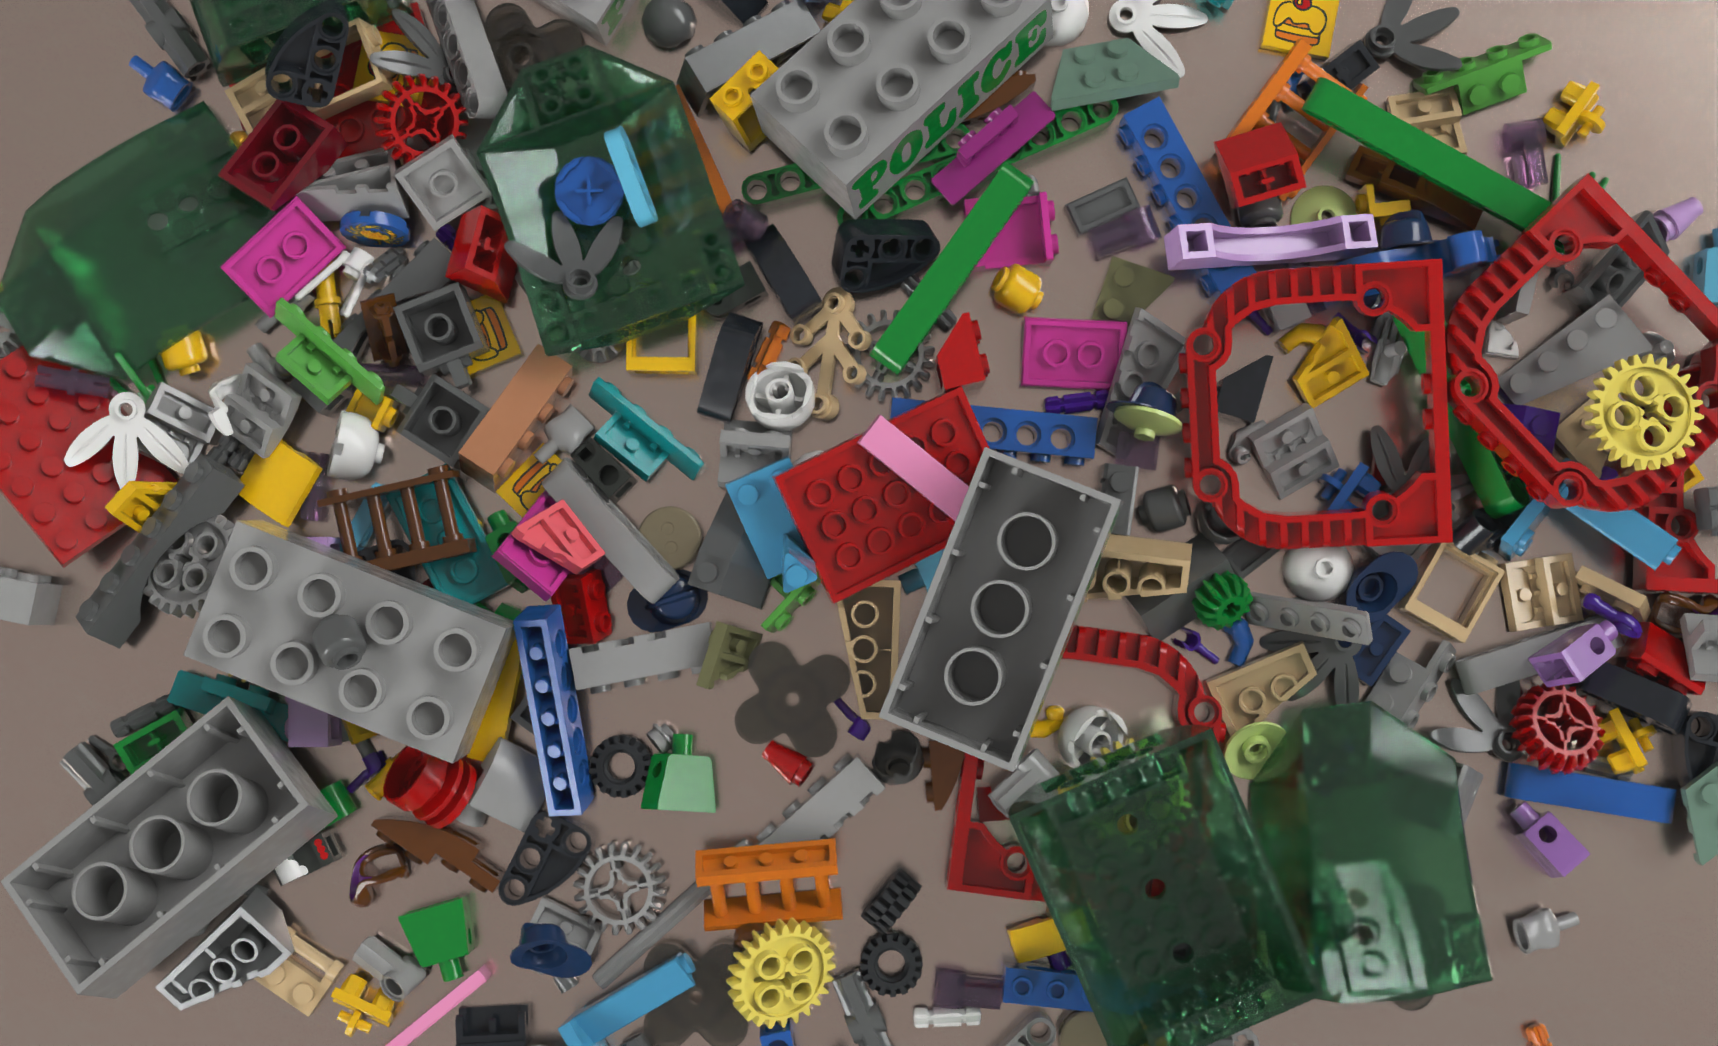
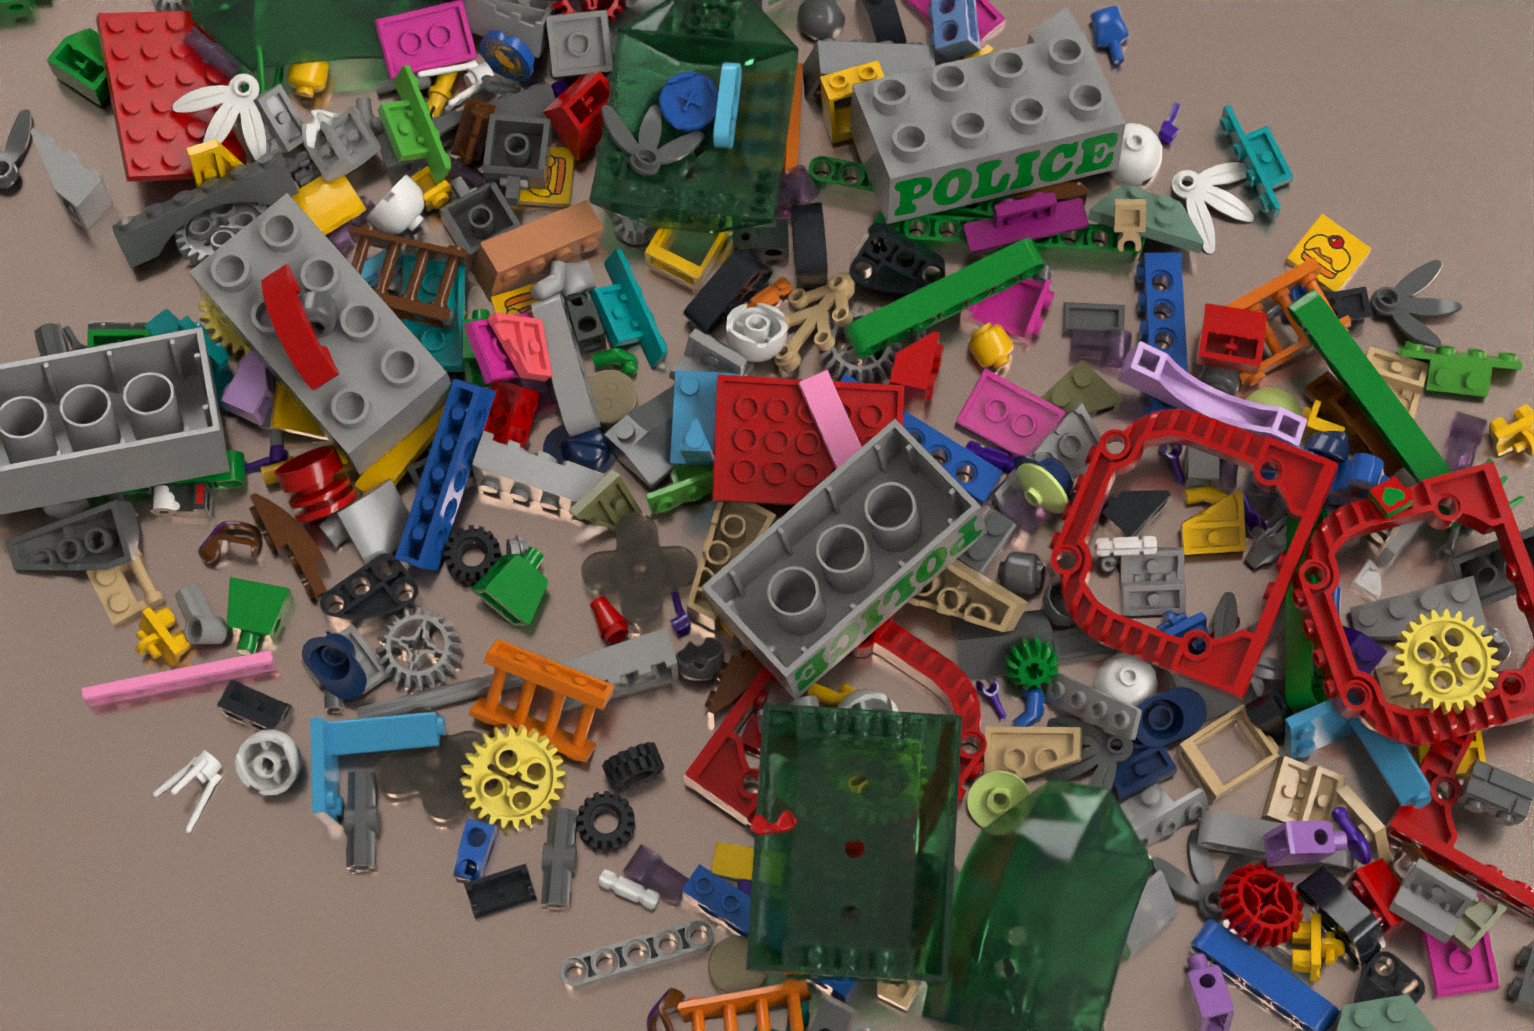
camera: 25 degrees right, 15 degrees down
none -> red slope [261,264,340,391]
none -> light grey arm [531,261,567,300]
none -> green arm [593,348,639,376]
none -> red piece [750,810,797,835]
none -> white axle [1095,536,1157,557]
none -> tan plate [1114,199,1146,251]
none -> tile [1368,476,1414,519]

